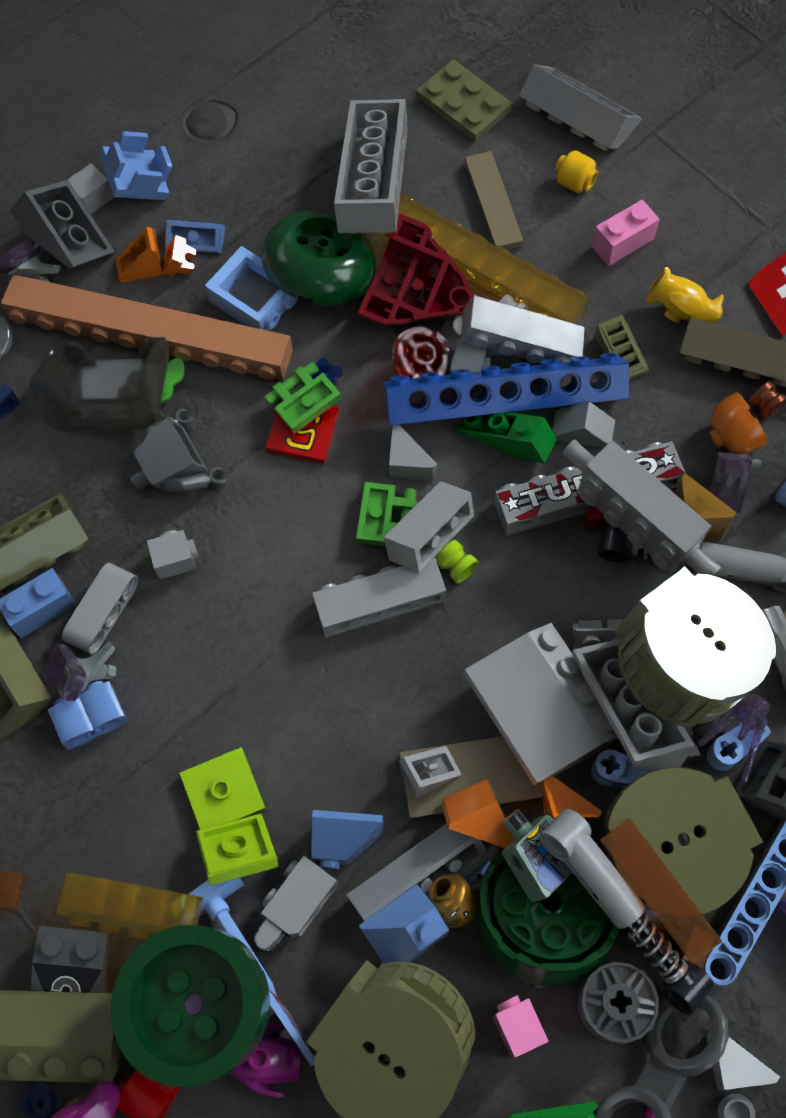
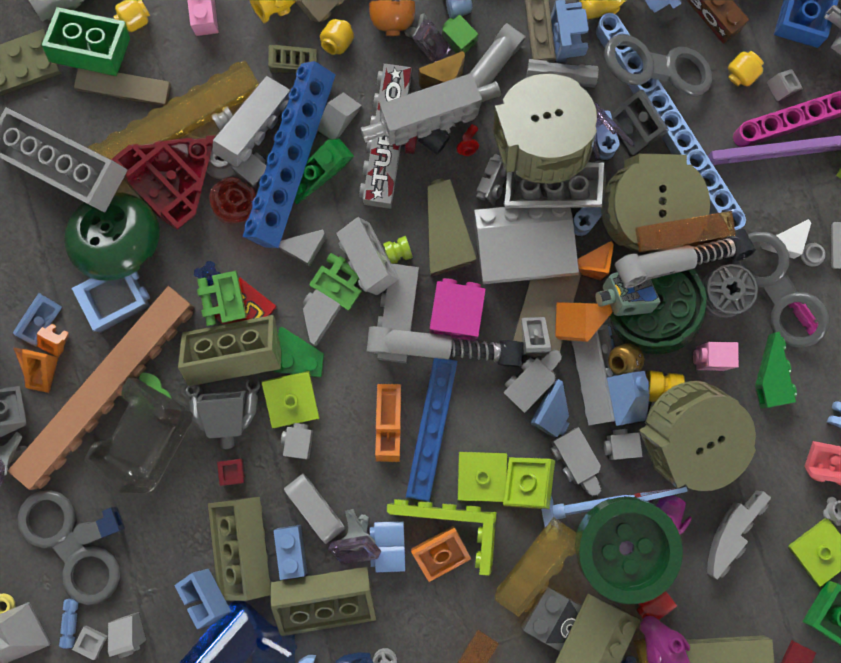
camera: 70 degrees left, 15 degrees up
none -> green brick [42,7,130,76]
none -> olive slope [178,315,281,386]
none -> dark red plate [217,459,245,486]
none -> lime plate [262,371,319,428]
none -> green wing [274,327,324,378]
none -> light grey slope [303,289,342,346]
none -> yellow head [320,19,354,55]
none -> piece [367,327,523,367]
none -> orange slope [375,384,401,462]
none -> lime bracket [387,499,497,575]
none -> blue tile [406,358,458,502]
none -> orange slope [411,525,471,582]
none -> olive slope [428,178,477,277]
none -> dark pink brick [429,278,485,341]
none -> bright green brick [442,14,478,54]
none -> red plate [456,124,479,156]
none -> light grey hinge [504,349,562,413]
none -> light grey brick [604,429,642,460]
none -> yellow wheel [646,370,685,402]

